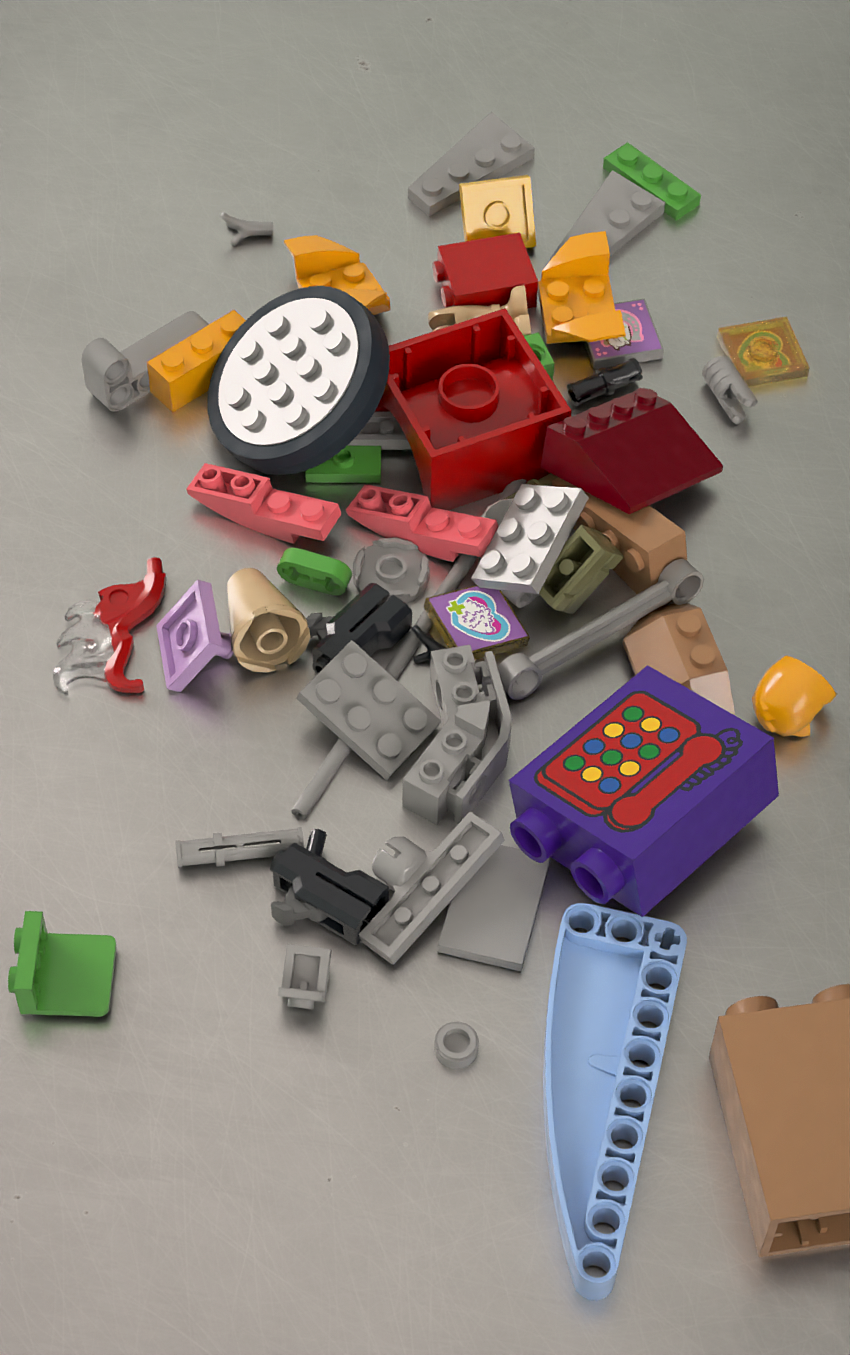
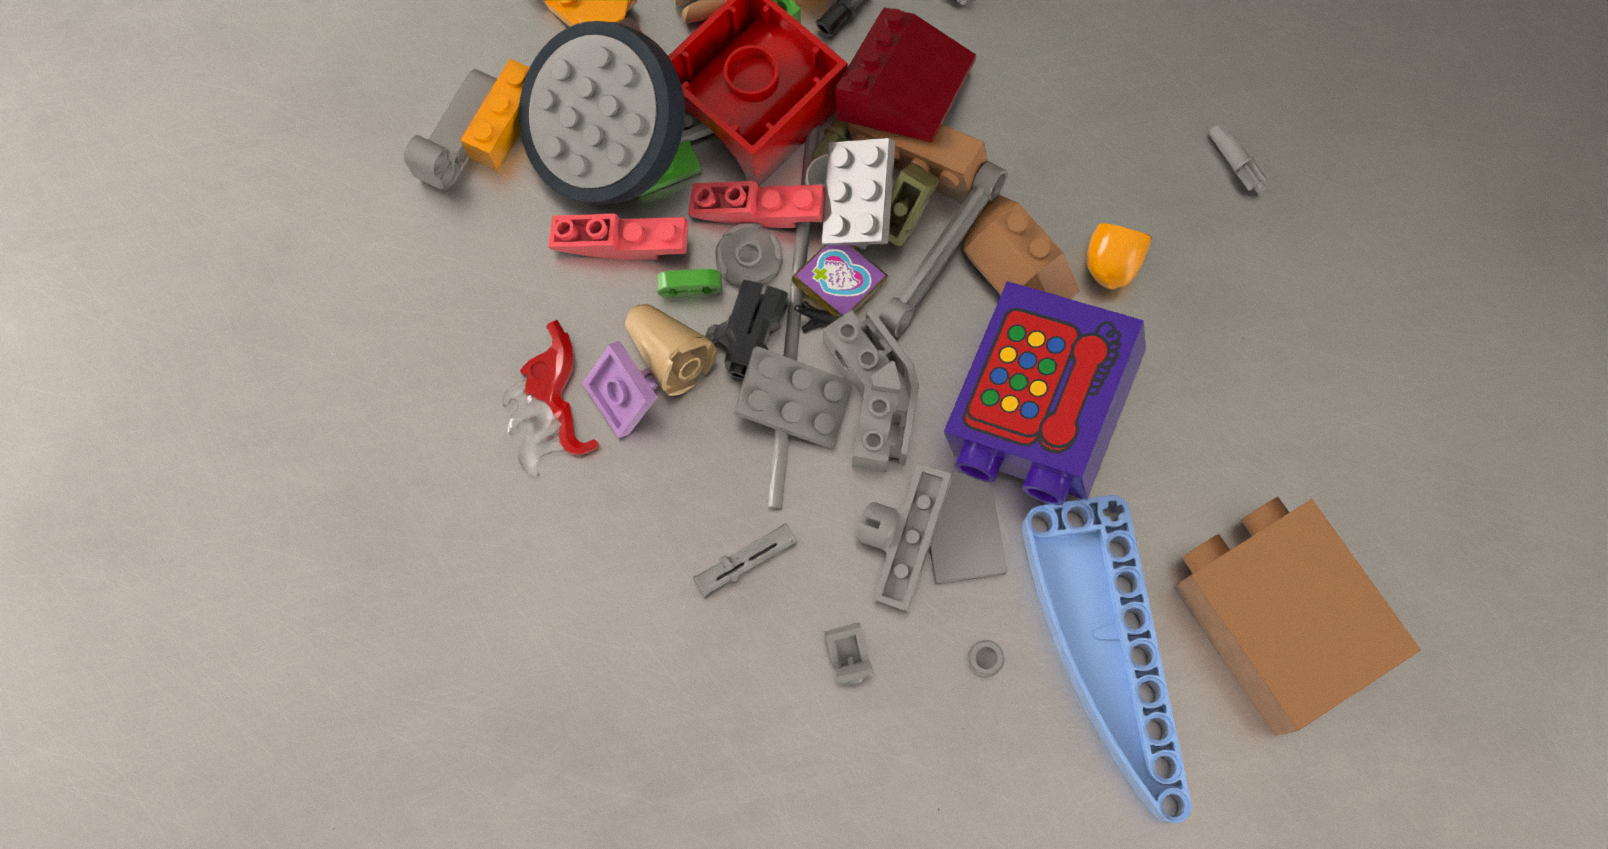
camera: 20 degrees left, 20 degrees up
bright green bracket [8,911,117,1017] -> none
black piece [270,829,389,945] -> none

